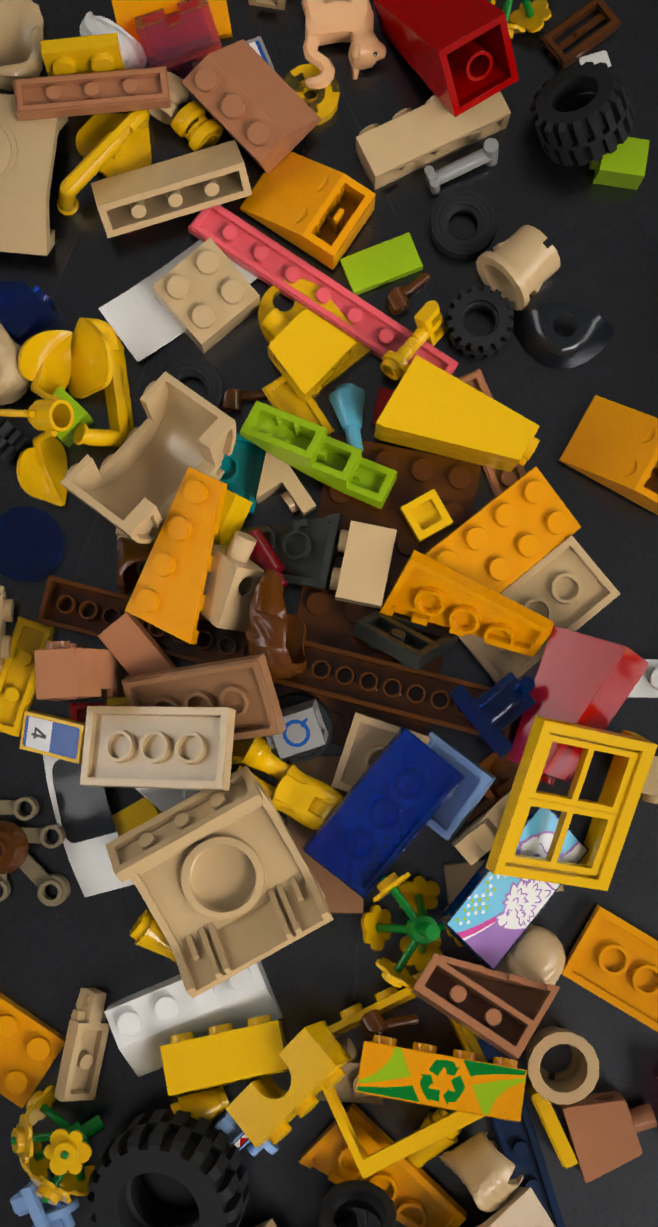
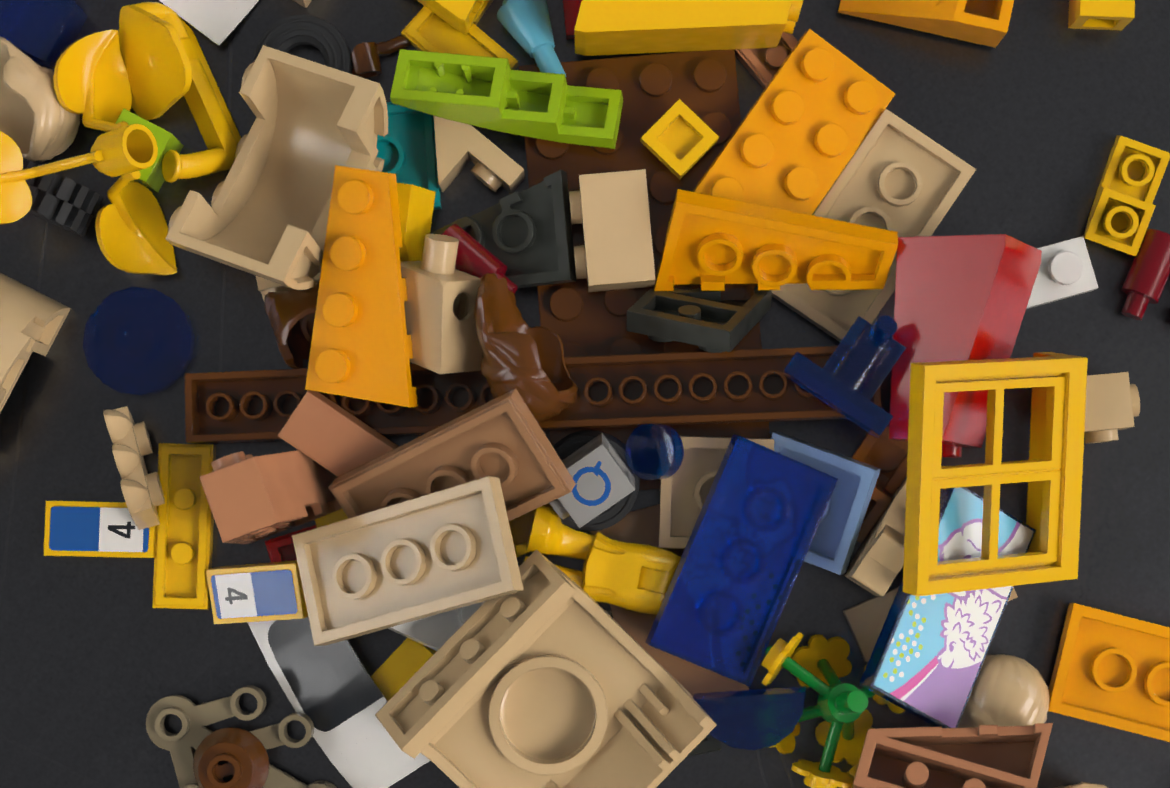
camera: 15 degrees left, 0 degrees up
none -> clear blue tile [625,424,684,480]
none -> clear blue tile [693,686,807,750]

